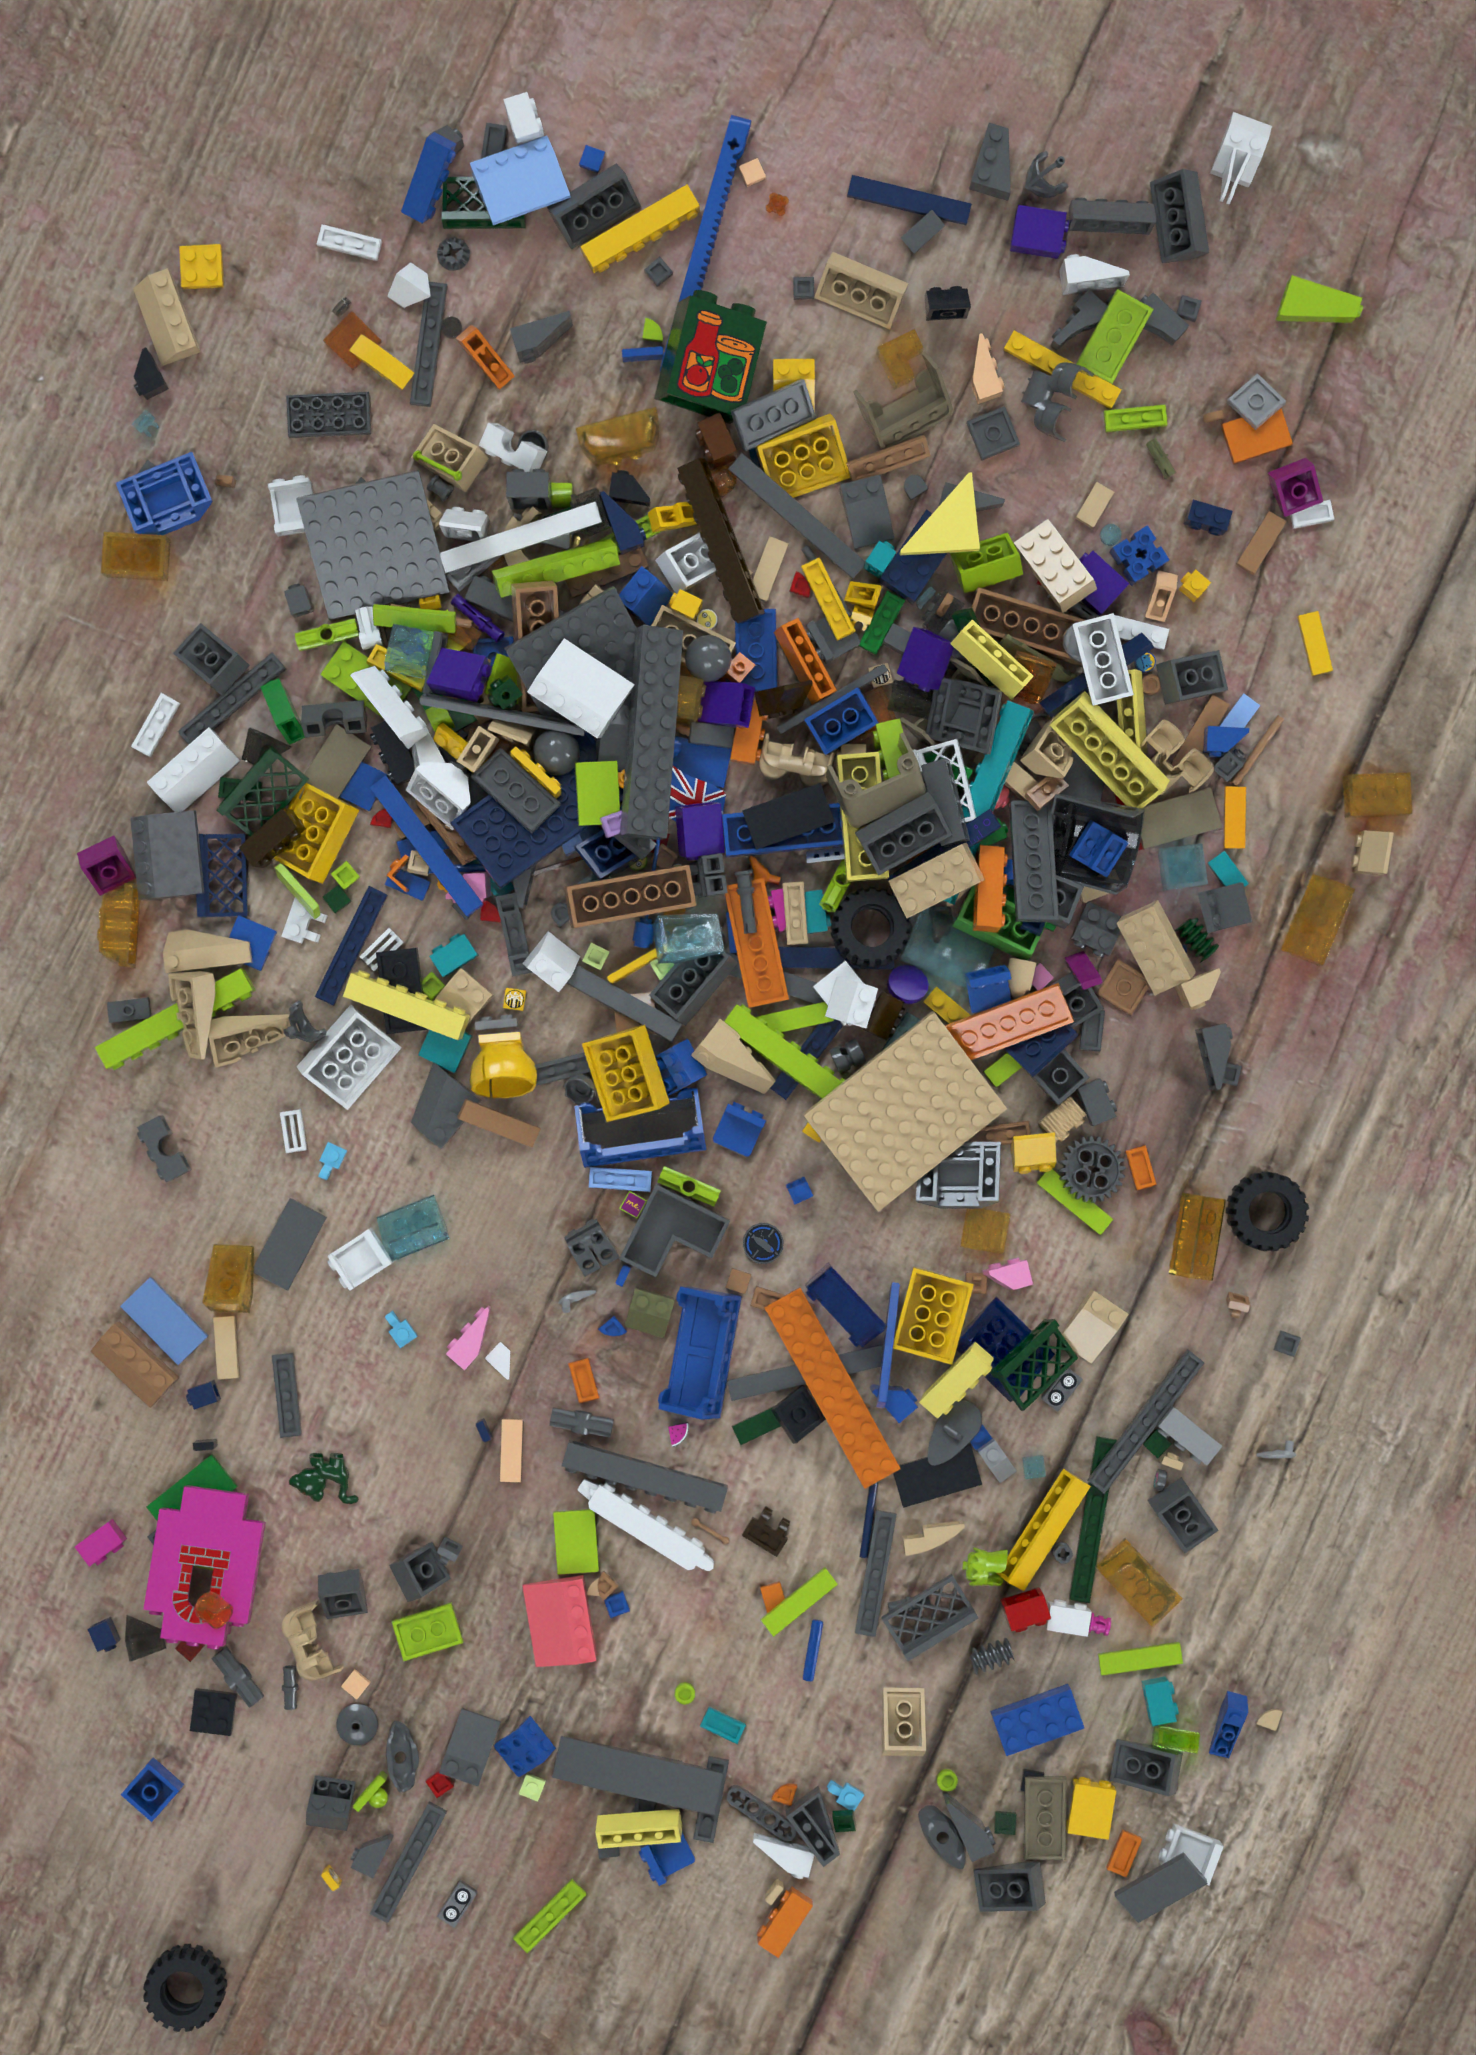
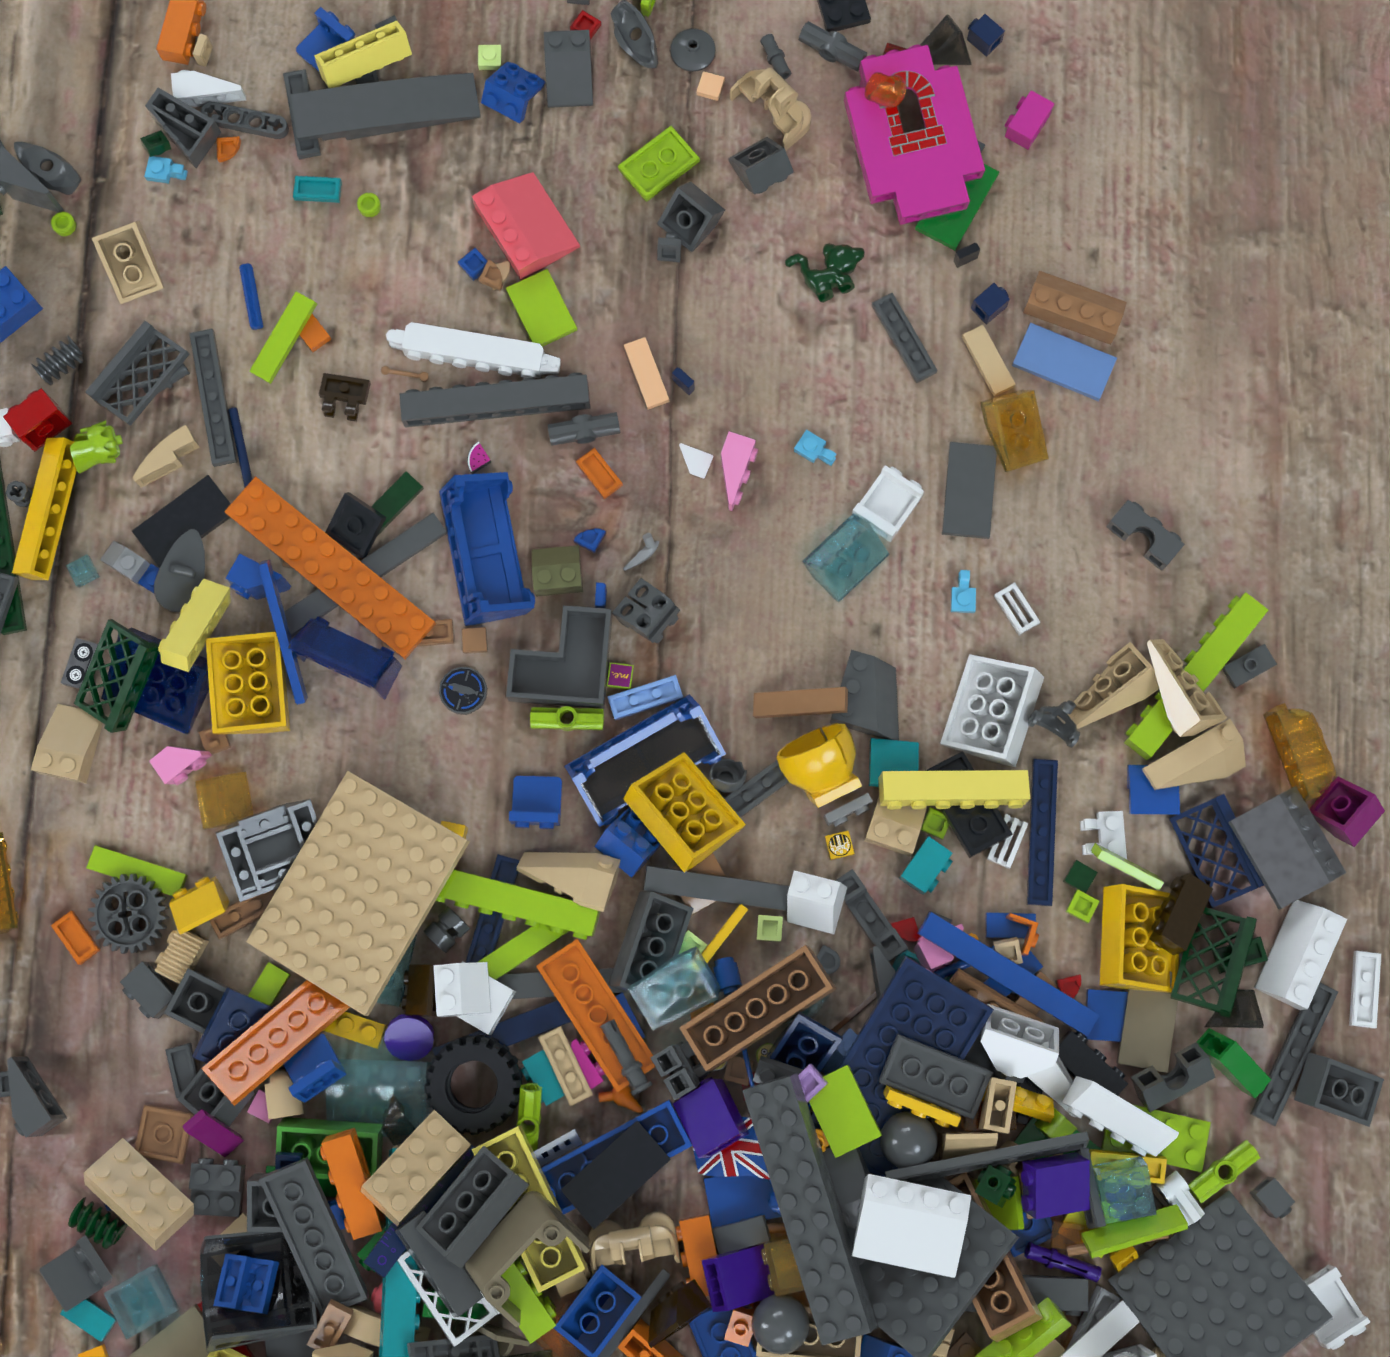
camera: 160 degrees right, 10 degrees down
blue brick [786,1177,813,1204] -> none
tan slope [1175,968,1221,1010] -> none

